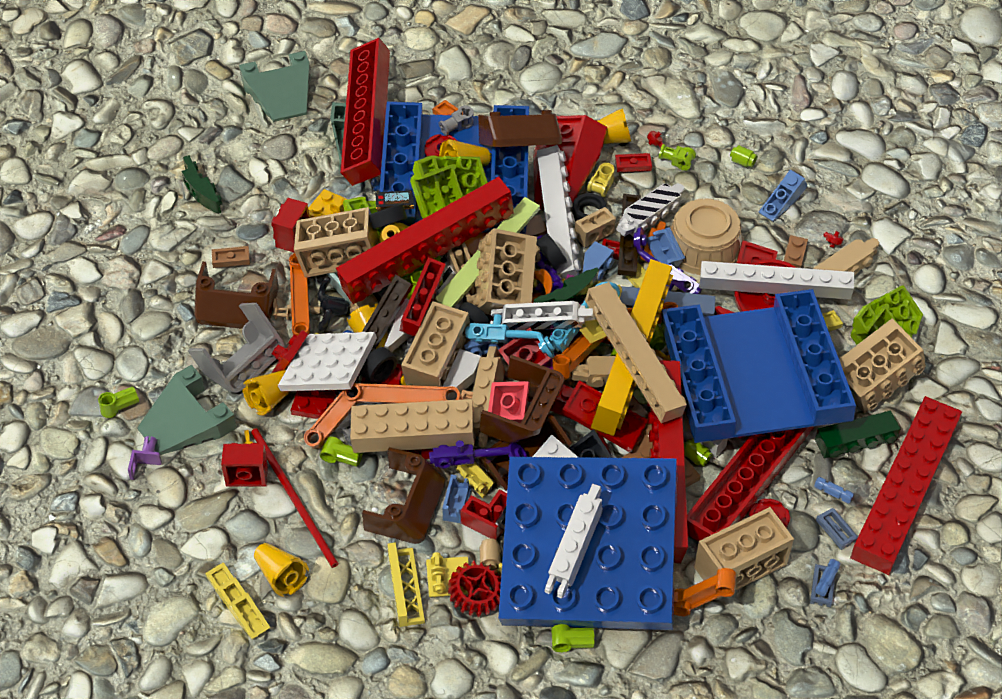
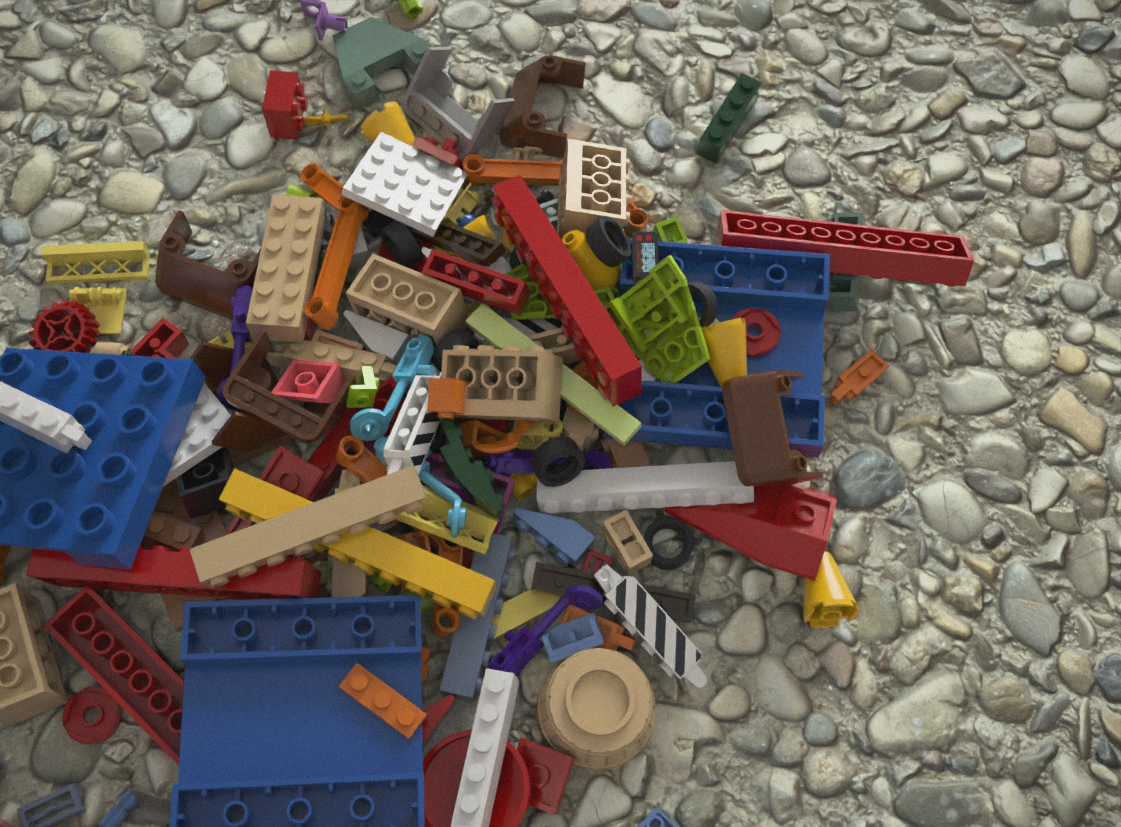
camera: 90 degrees right, 15 degrees up
dark green slope [181,155,223,214] -> none
light yellow slope [205,562,270,640] -> none
medium nougat plate [212,246,250,268] -> none
sand green wedge [239,51,311,122] -> none
red piece [251,428,339,568] -> none
yellow cone [254,543,309,597] -> none
red brick [271,198,309,253] -> none
yellow hinge [308,189,347,218] -> none
light grey connector [439,105,473,135] -> none
medium blue hinge [442,474,471,523] -> none
light yellow piece [587,163,615,197] -> none
red plate [615,153,652,172] -> none
red piece [647,131,663,148] -> none
lime connector [658,144,696,171] -> none
lime brick [730,145,758,168] -> none
none -> orange plate [339,663,427,740]
none -> lime bracket [346,366,379,408]
none -> orange brick [427,378,466,419]
none -> dark green brick [696,73,762,164]

